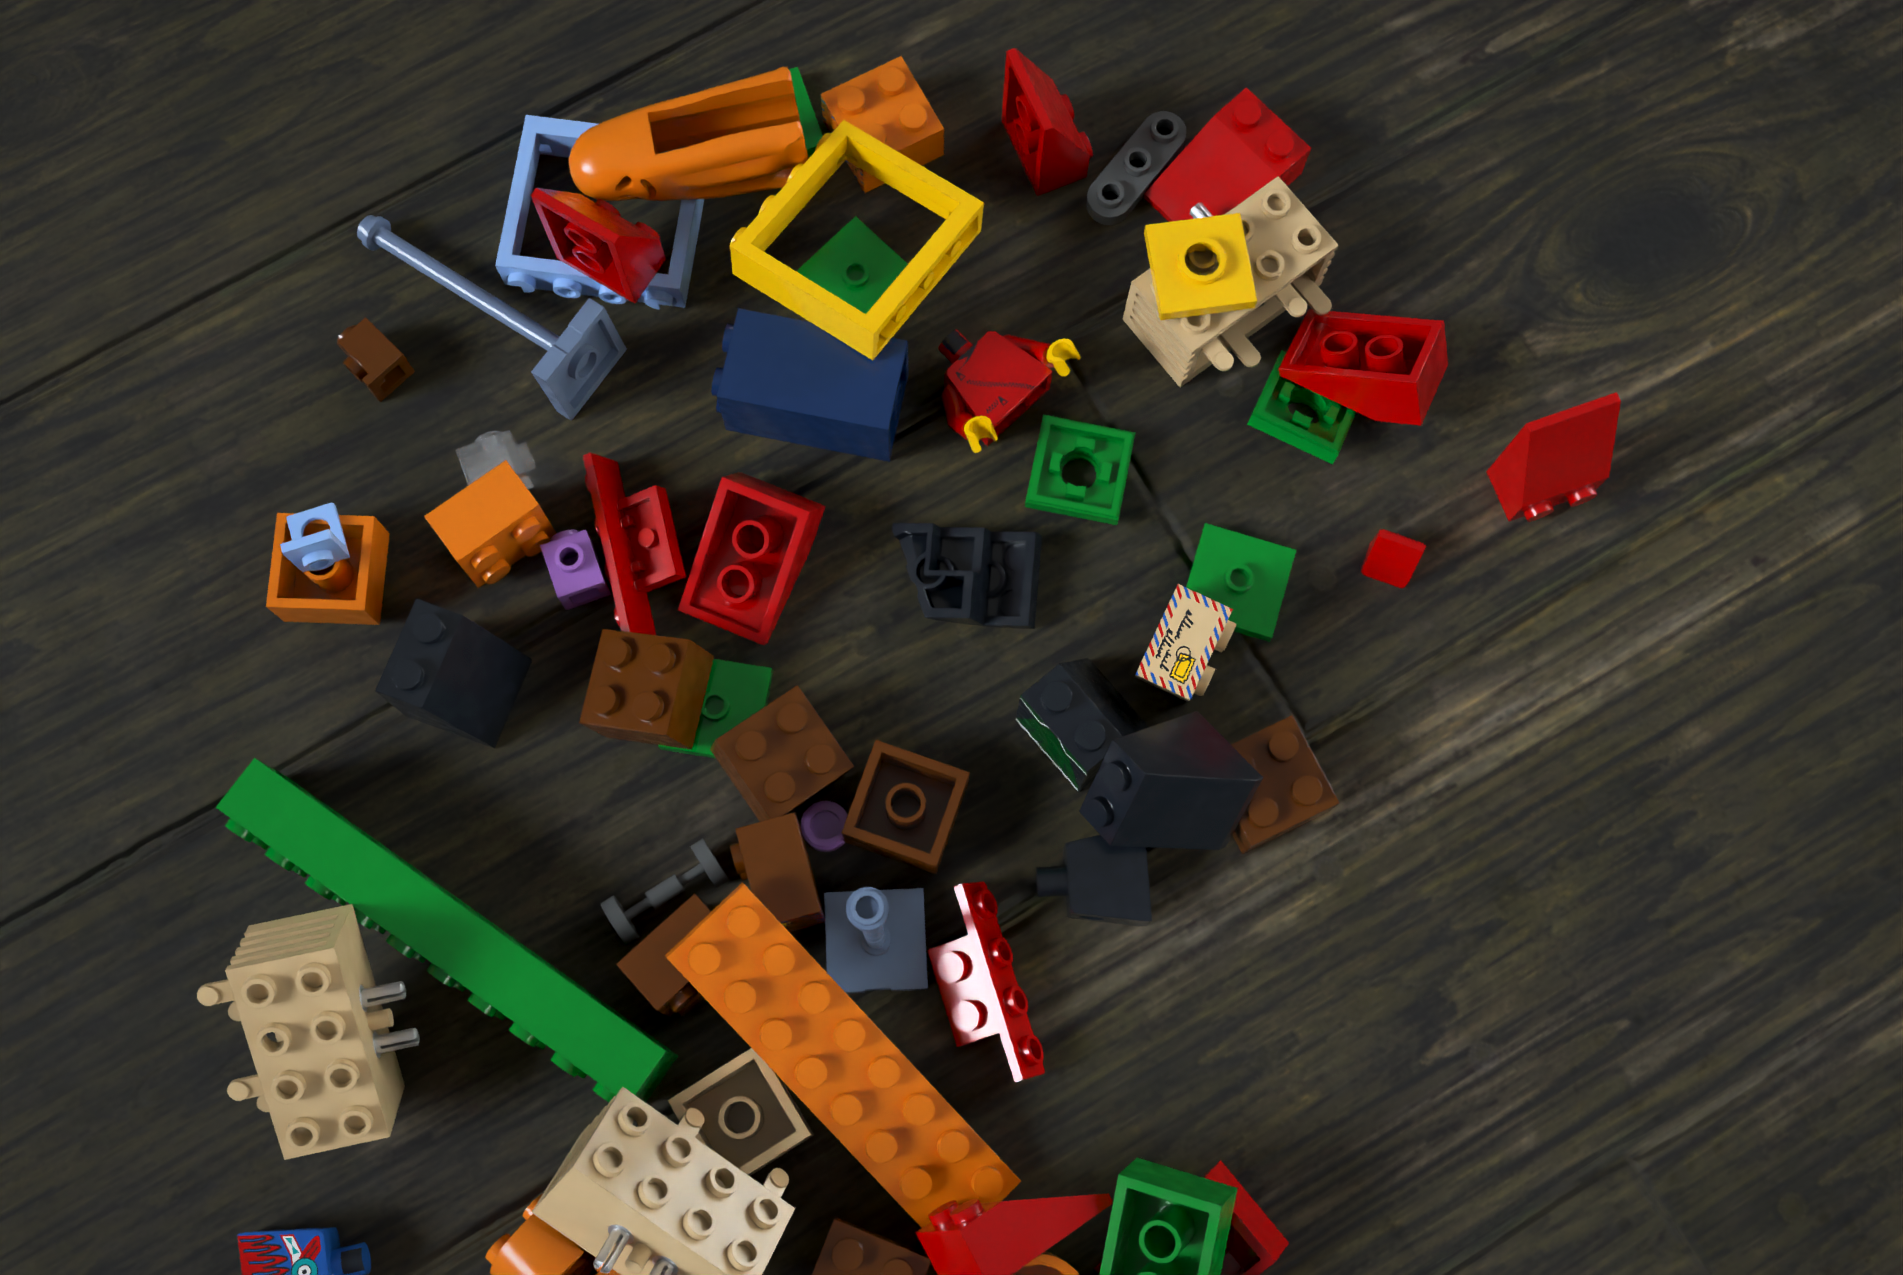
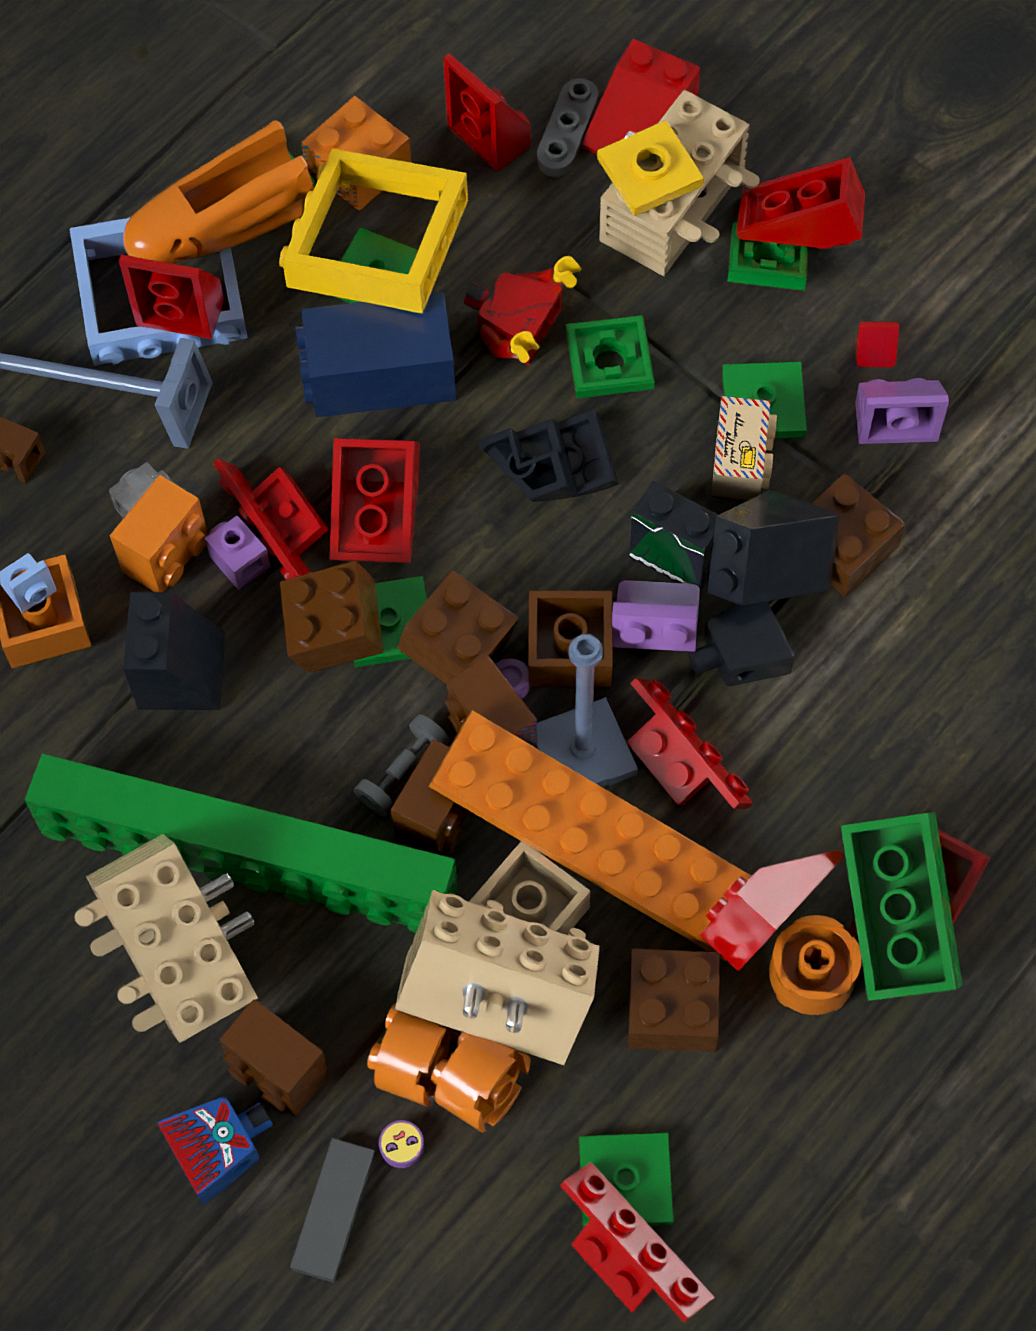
camera: 15 degrees left, 10 degrees down
red slope [1486,392,1621,522] -> none
none -> reddish brown brick [219,999,330,1116]
none -> medium lavender bracket [612,580,700,652]
none -> medium lavender slope [855,378,949,444]

